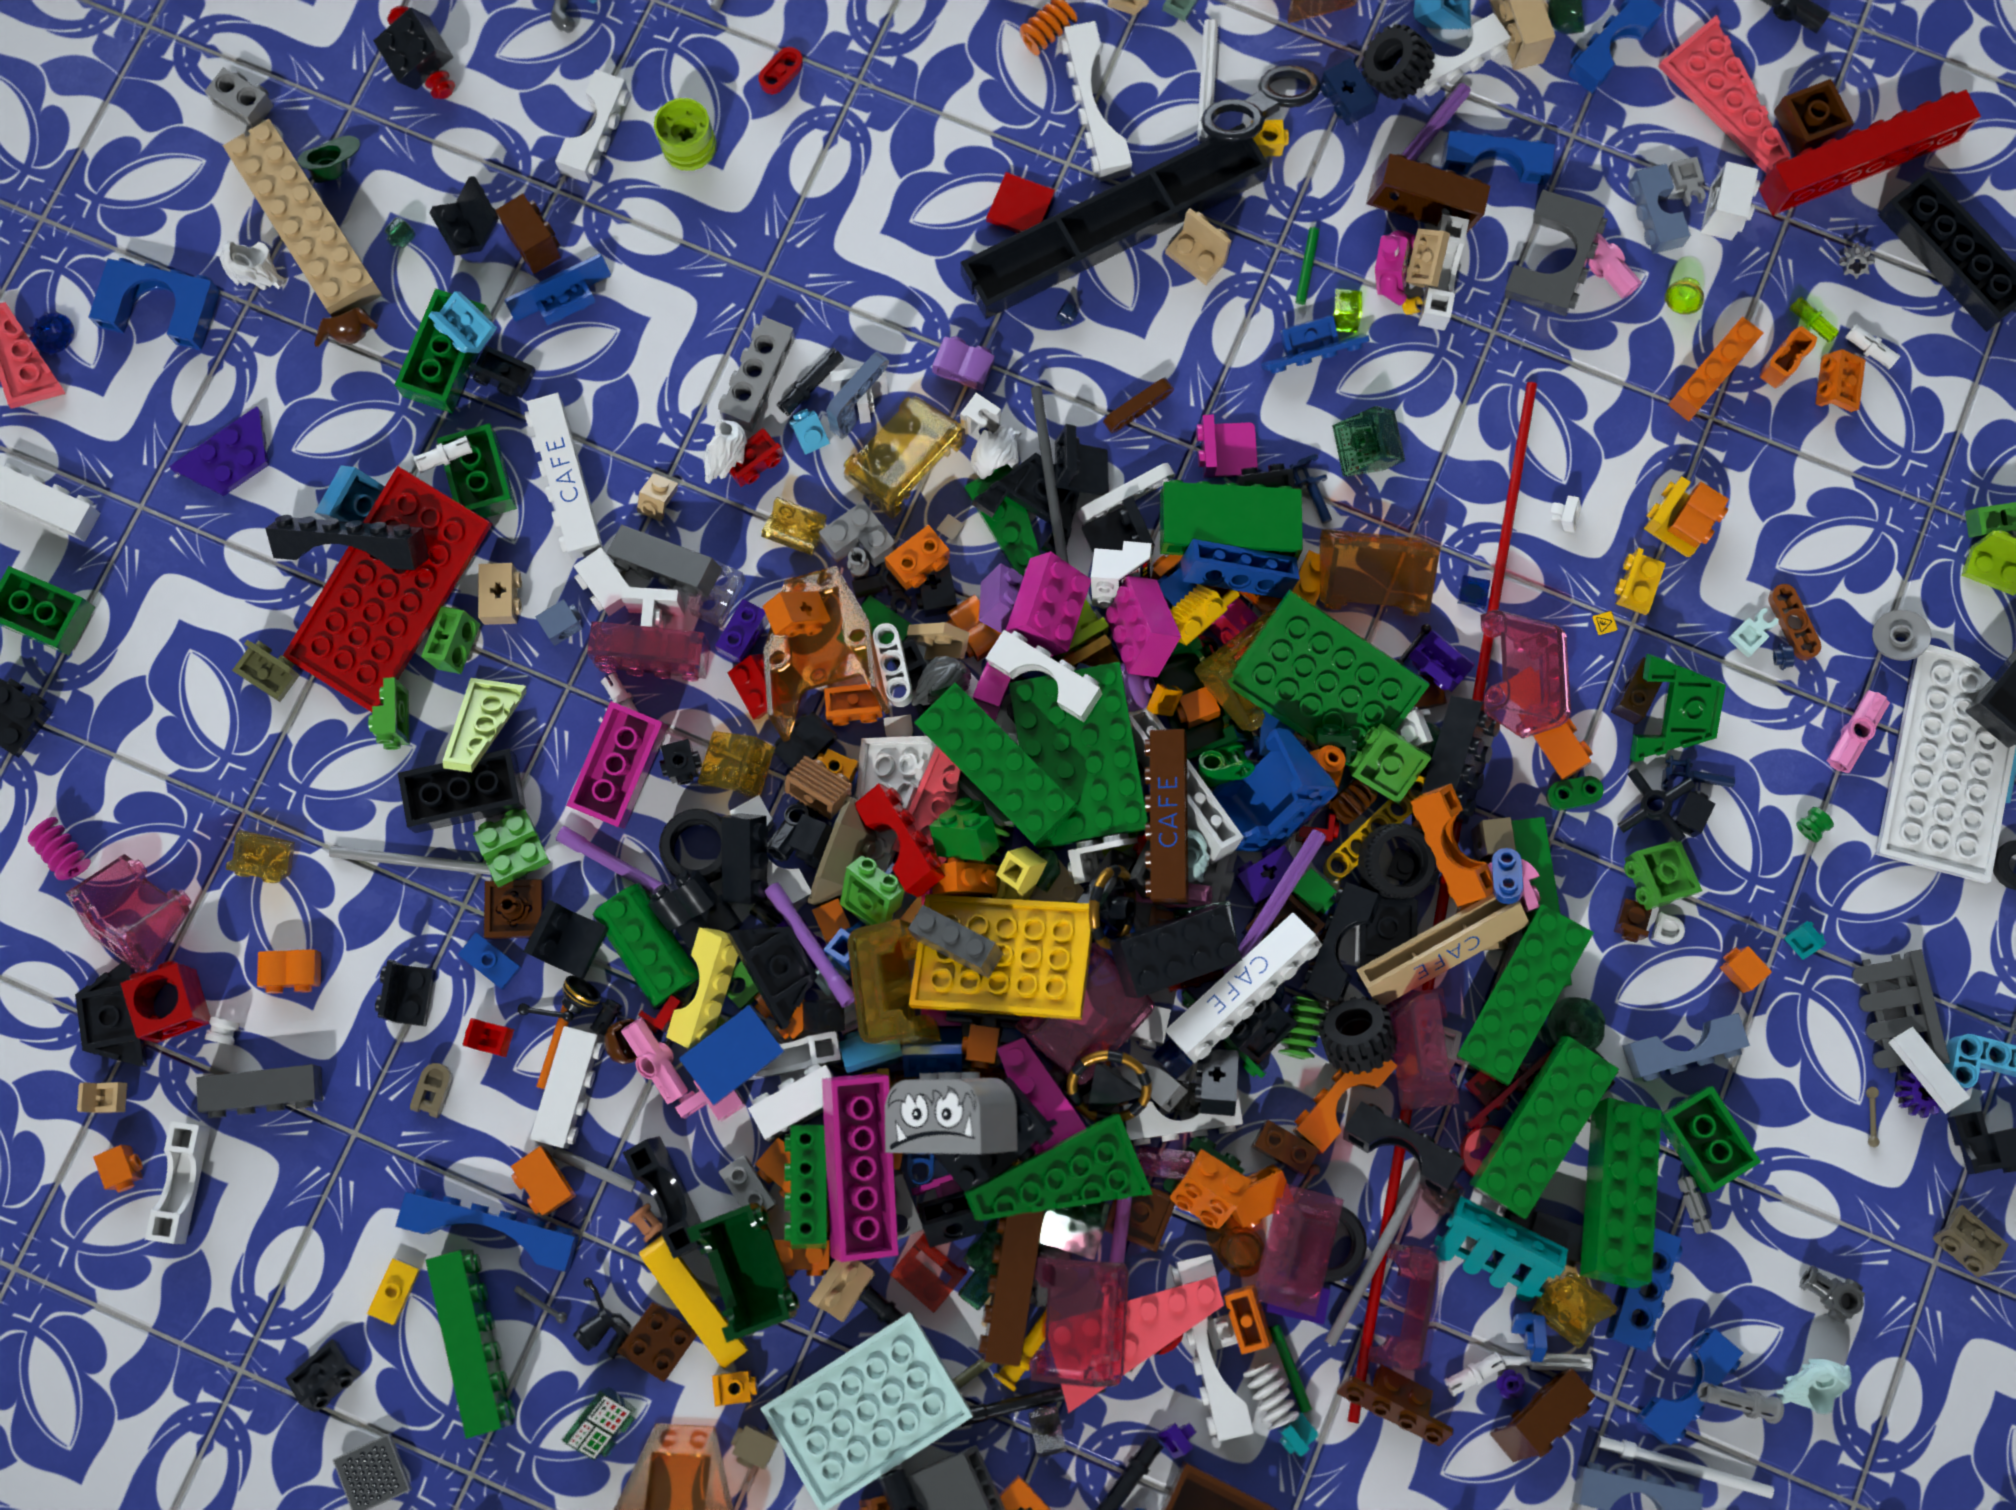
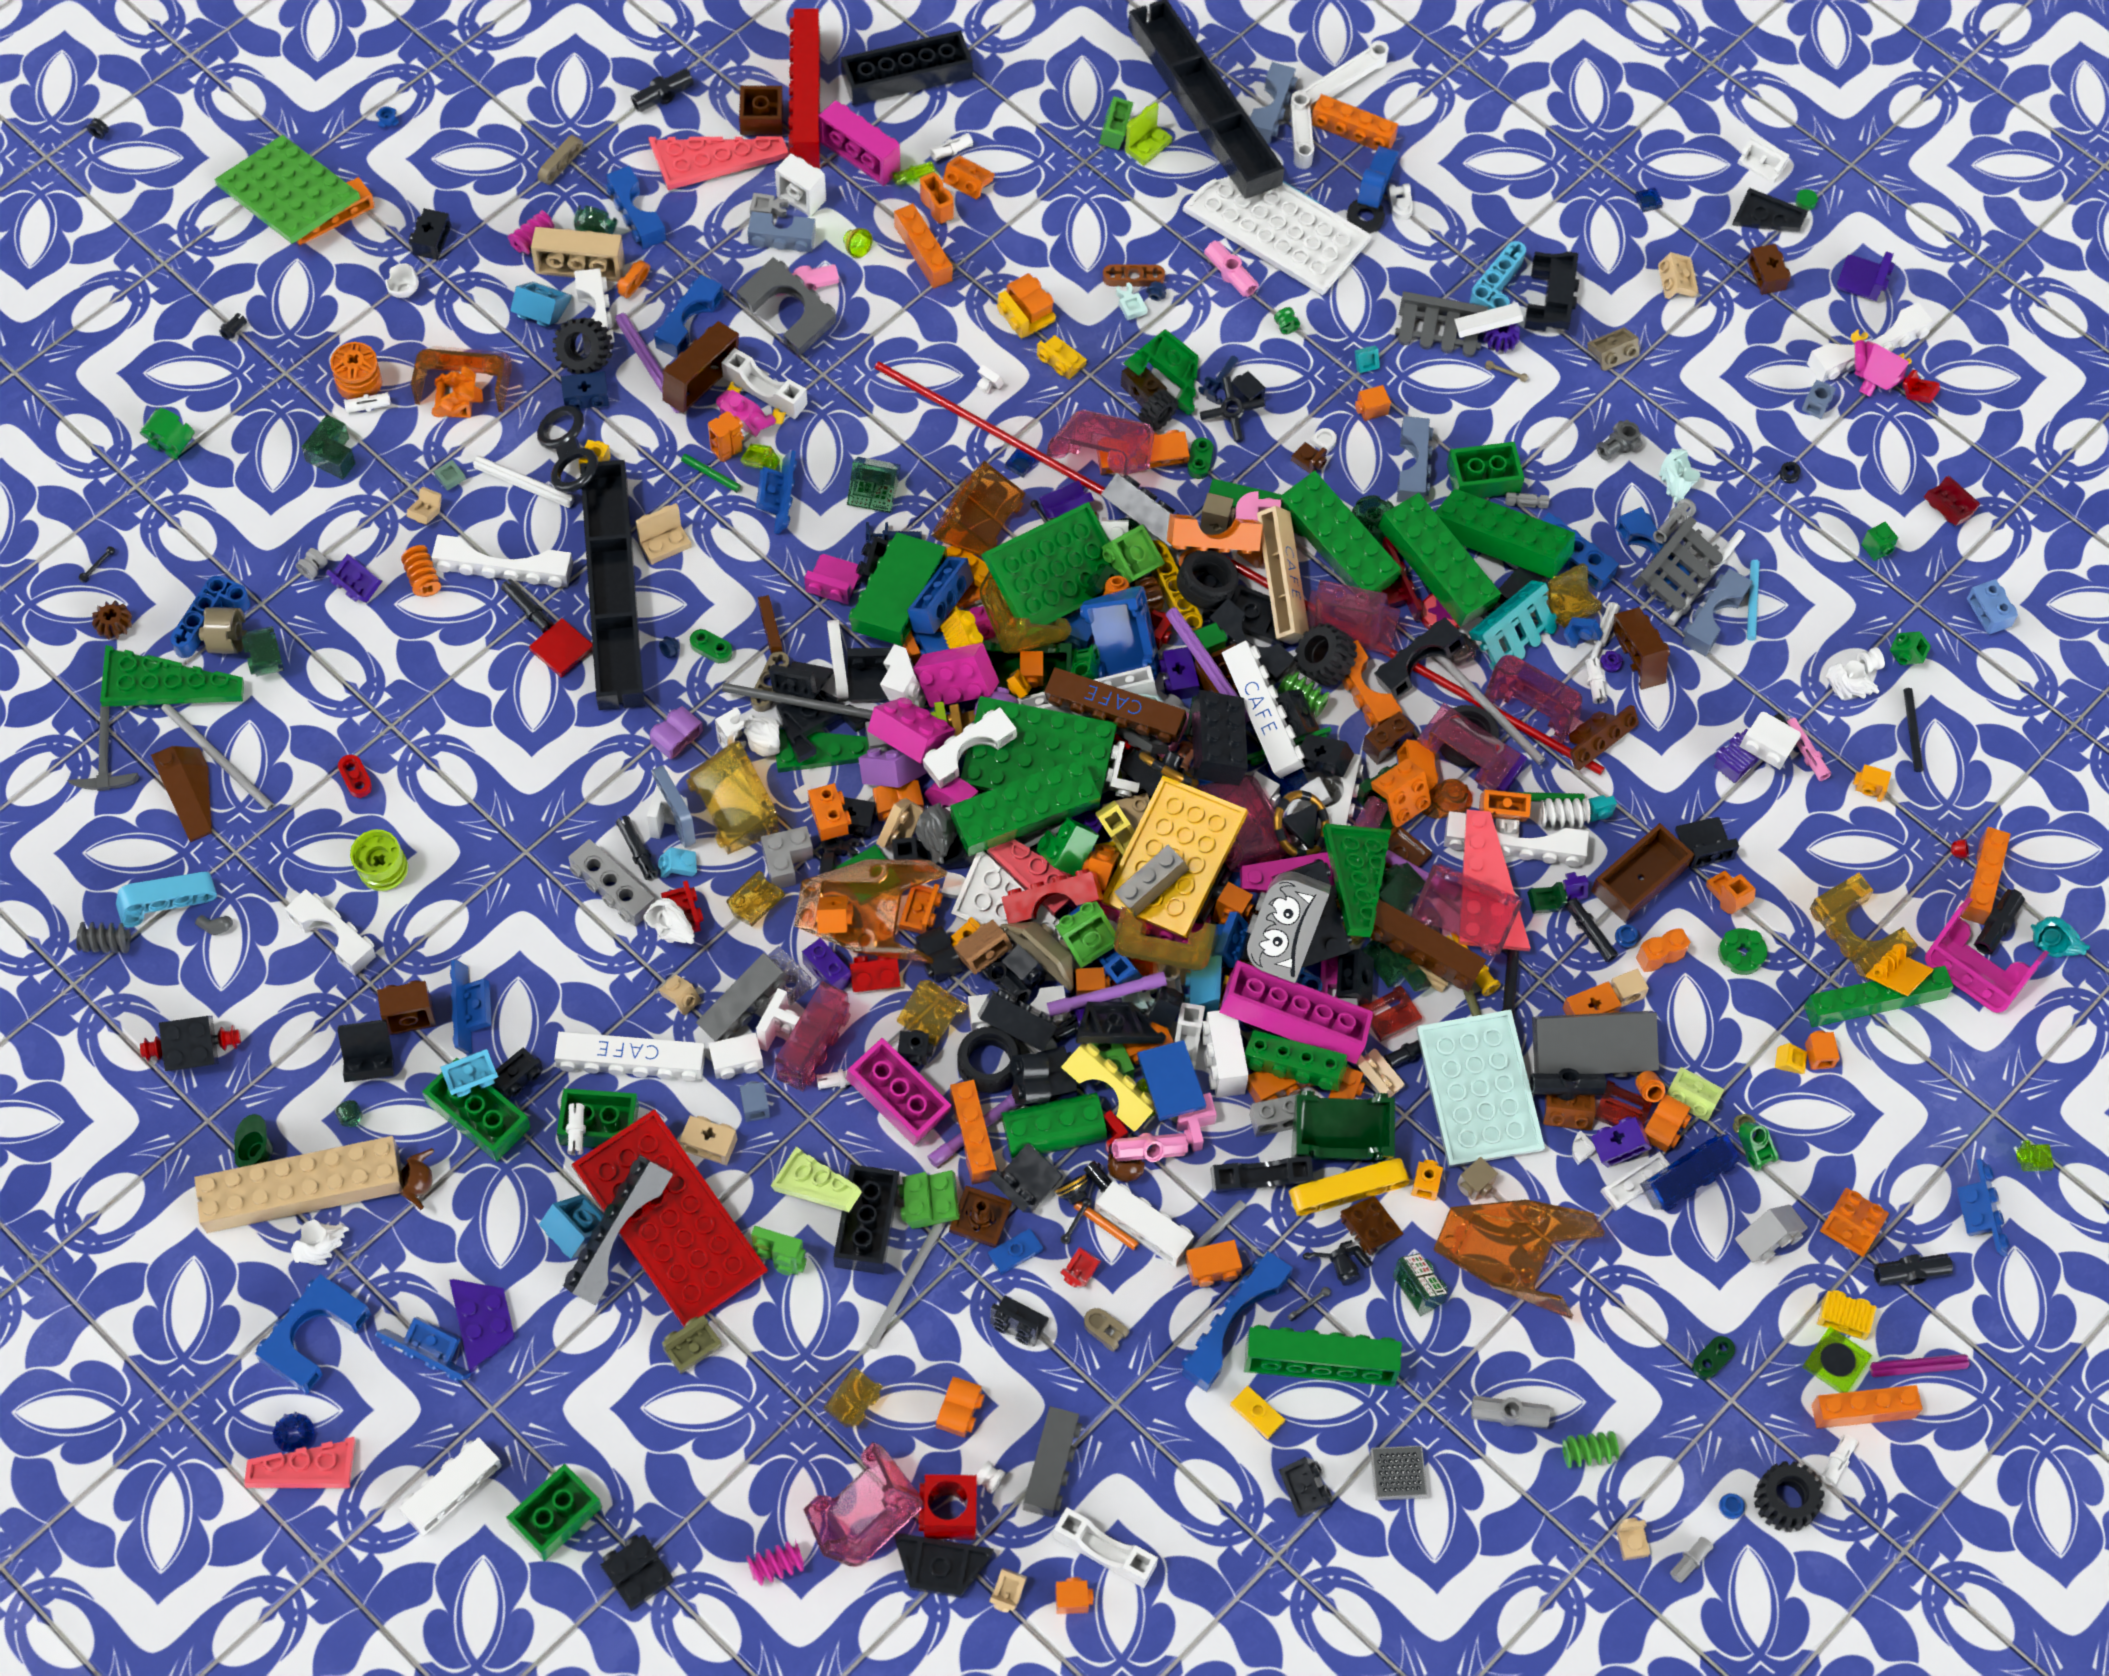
camera: 70 degrees left, 15 degrees down
light grey brick [204,67,274,128] -> none
bright green brick [421,606,480,674] -> none
nougat bush [628,1203,662,1243] -> none
light grey pin [847,548,870,580] -> none
white beam [873,623,913,707] -> none
clear smoke bracket [1028,1406,1067,1458] -> none
clear green arm [1036,848,1061,893] -> none
tan bracket [1405,229,1450,288] -> none
blue plate [1492,848,1523,904] -> none
yellow sticker [1592,611,1618,635] -> none
bright green plate [1624,841,1703,911] -> none
light grey gear [1839,243,1875,279] -> none
light grey dish [1872,610,1931,661] -> none
none -> blue bracket [375,1317,472,1381]
none -> black pin [501,579,554,633]
none -> orange plate [617,260,650,298]
none -> green plate [690,629,732,664]
none -> orange brick [708,411,744,462]
none -> dark tan beam [750,651,790,712]
none -> dark pink brick [819,100,900,186]
none -> orange arch [950,1080,997,1185]
none -> black tyre [1138,389,1179,432]
none -> dark green bracket [1527,882,1567,914]
none -> dark grey fence [1632,516,1723,611]

